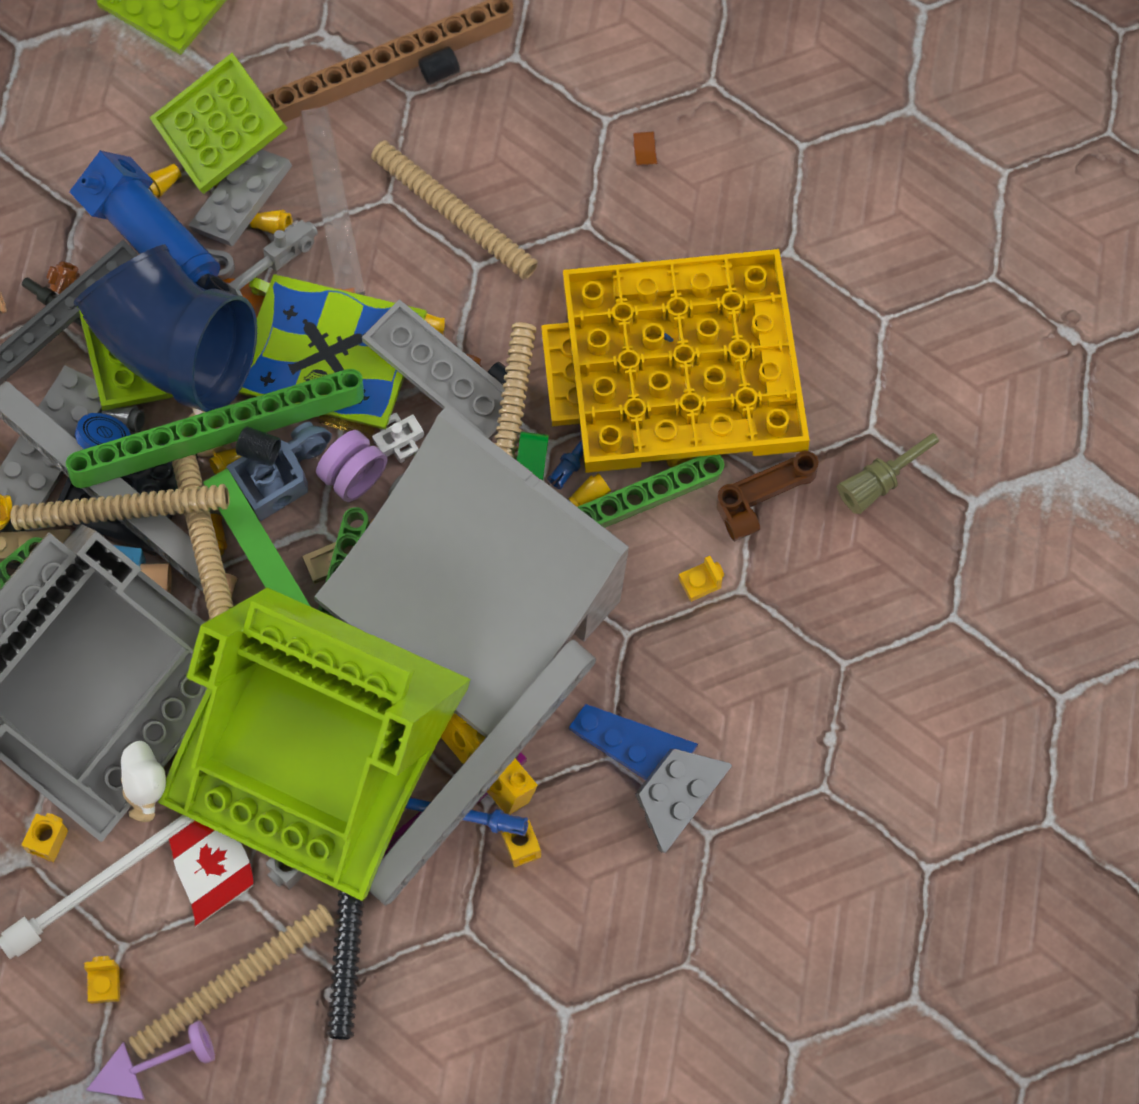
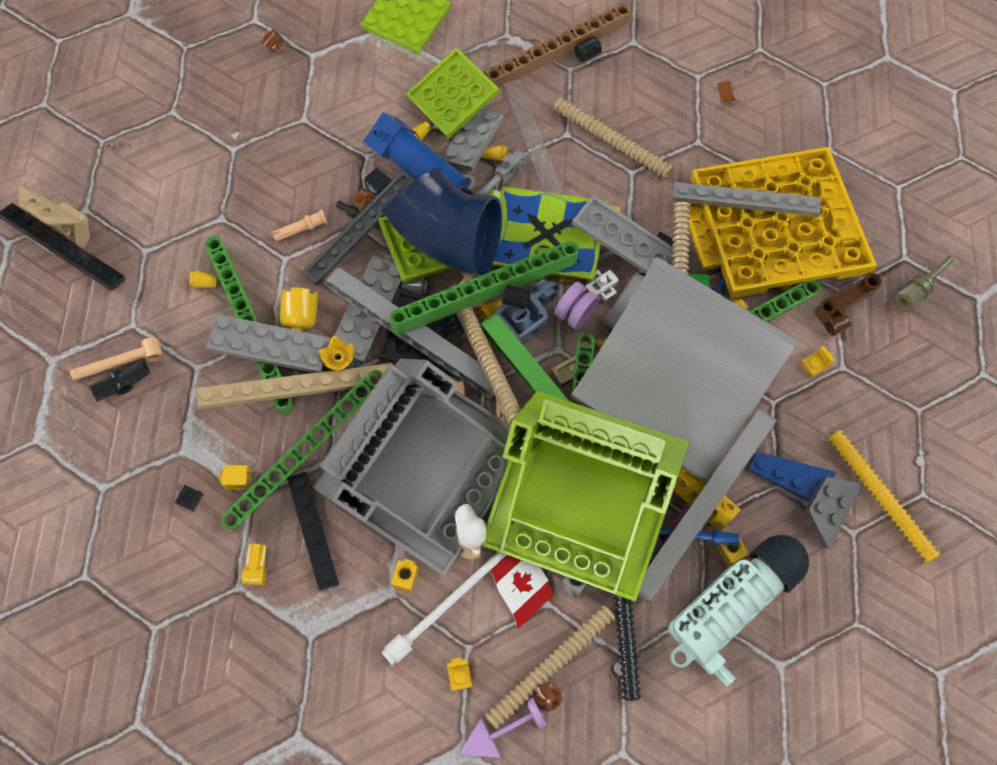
camera: 10 degrees left, 0 degrees up
tan piece [11,484,230,530] -> none
blue tile [75,413,131,449] -> none
none -> black brick [364,167,392,196]
none -> dark orange gear [534,682,563,712]
none -> light aqua piece [668,535,809,687]
none -> light grey plate [672,182,820,216]
none -> yellow piece [828,430,941,563]

